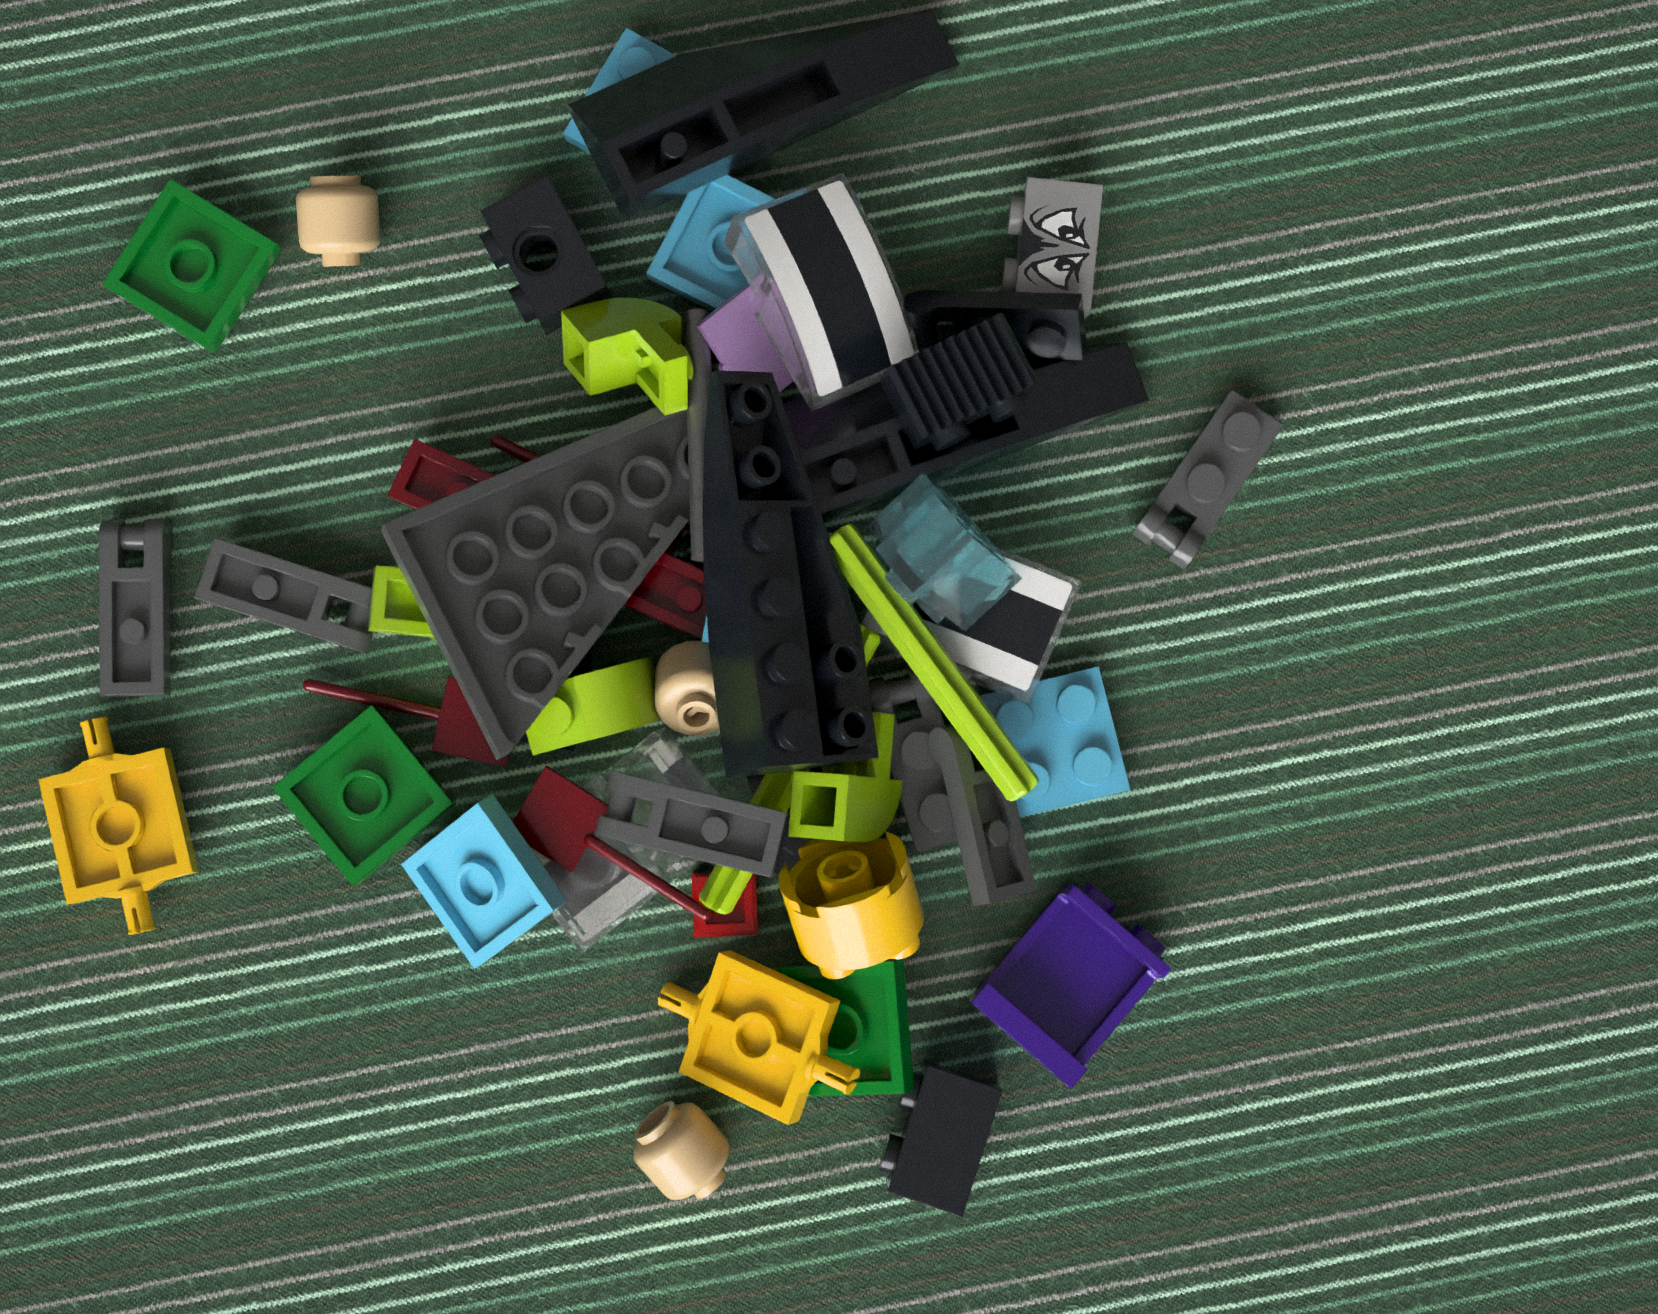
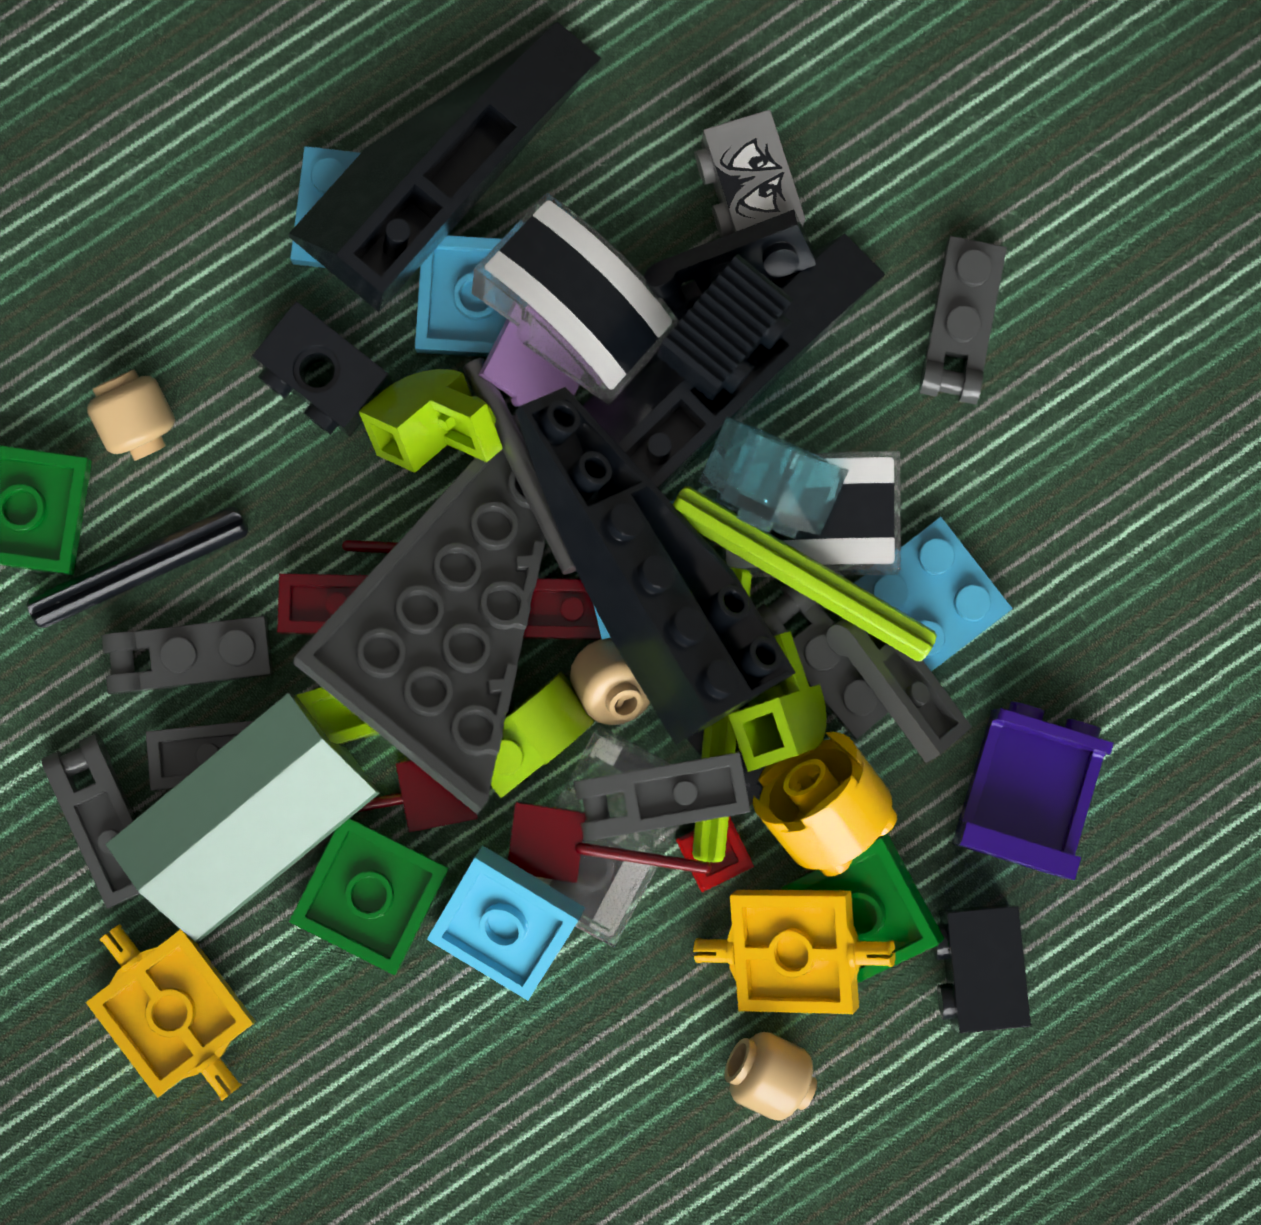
camera: 30 degrees left, 0 degrees up
none -> black axle [27,506,248,628]
none -> dark grey plate [102,616,274,694]
none -> slope [105,693,380,942]

